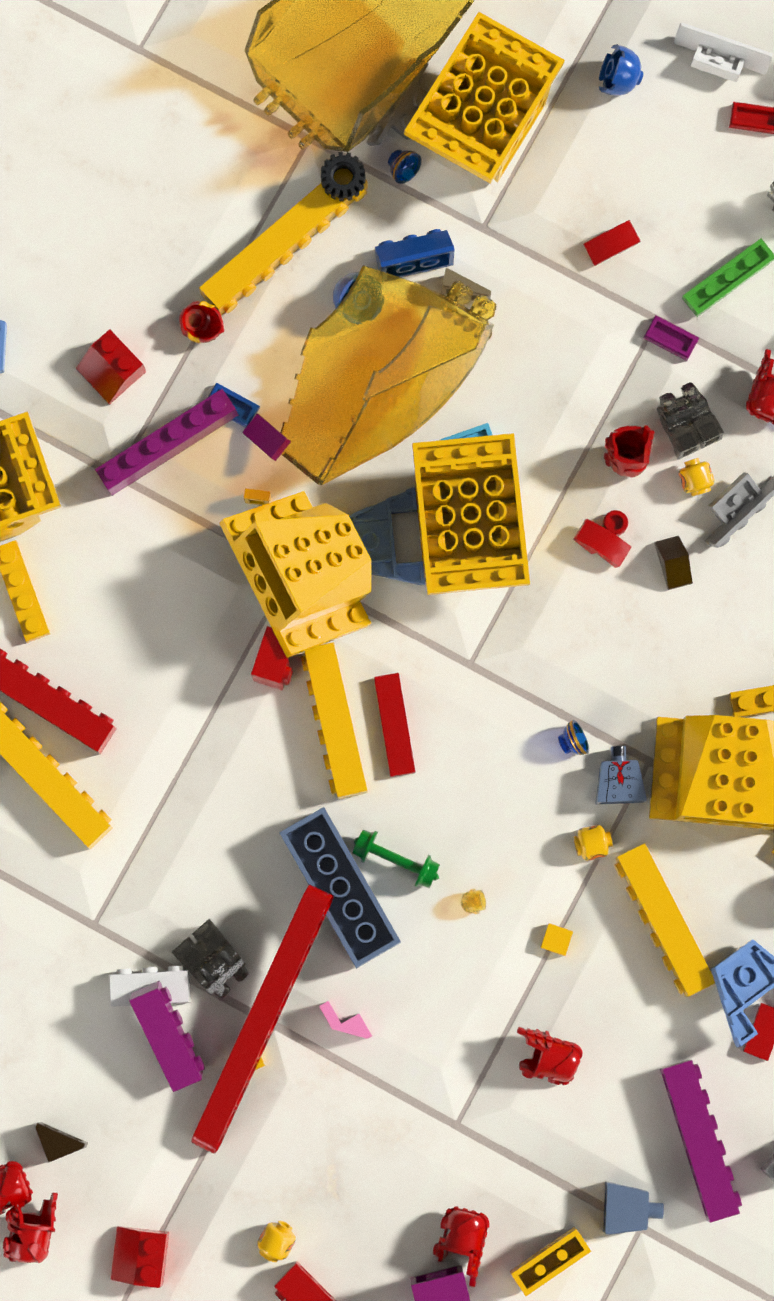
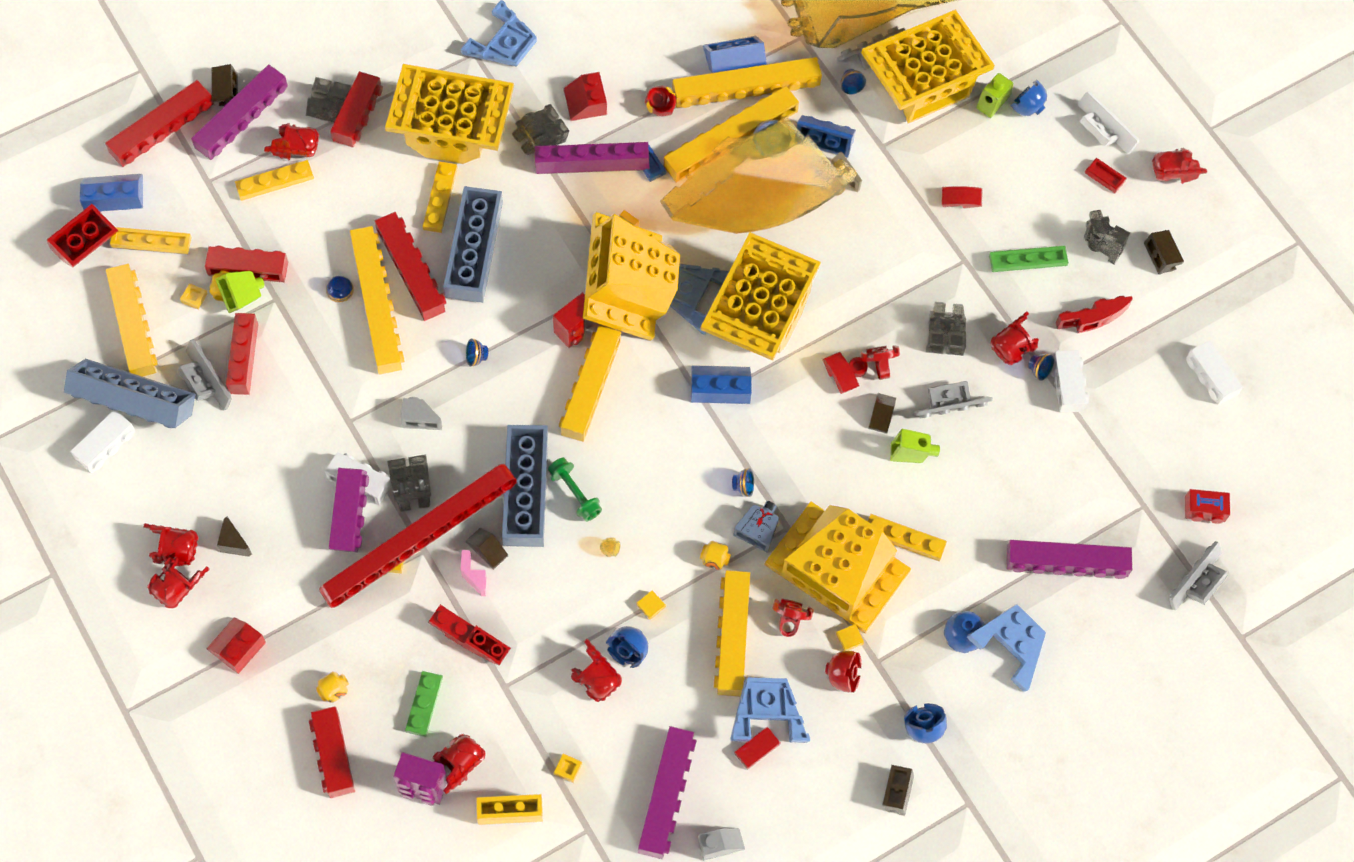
camera: 25 degrees right, 15 degrees down
magenta tile [242,413,291,461] -> none
black tyre [321,152,366,201] -> none
red tile [374,673,416,777] -> none
sand blue torso [603,1182,664,1234] -> none
red helmet [604,425,655,478] -> none
magenta tile [643,315,699,361] -> none
yellow head [679,458,715,496] -> none
none -> light grey slope [401,397,442,430]
none -> bright green plate [405,671,443,737]
none -> red slope [428,604,511,666]
none -> sand blue brick [443,186,503,303]
none -> dark brown slope [465,528,508,569]
none -> clear blue piece [466,338,488,367]
none -> clear smoke hips [512,104,569,155]
none -> yellow tile [554,753,582,783]
none -> blue cylinder [606,626,648,668]
none -> yellow brick [663,86,799,183]
none -> blue slope [691,365,752,404]
none -> slope [703,36,767,73]
none -> red tile [772,599,814,637]
none -> red tile [861,345,900,380]
none -> lime torso [890,429,940,463]
none -> lime torso [976,73,1013,118]

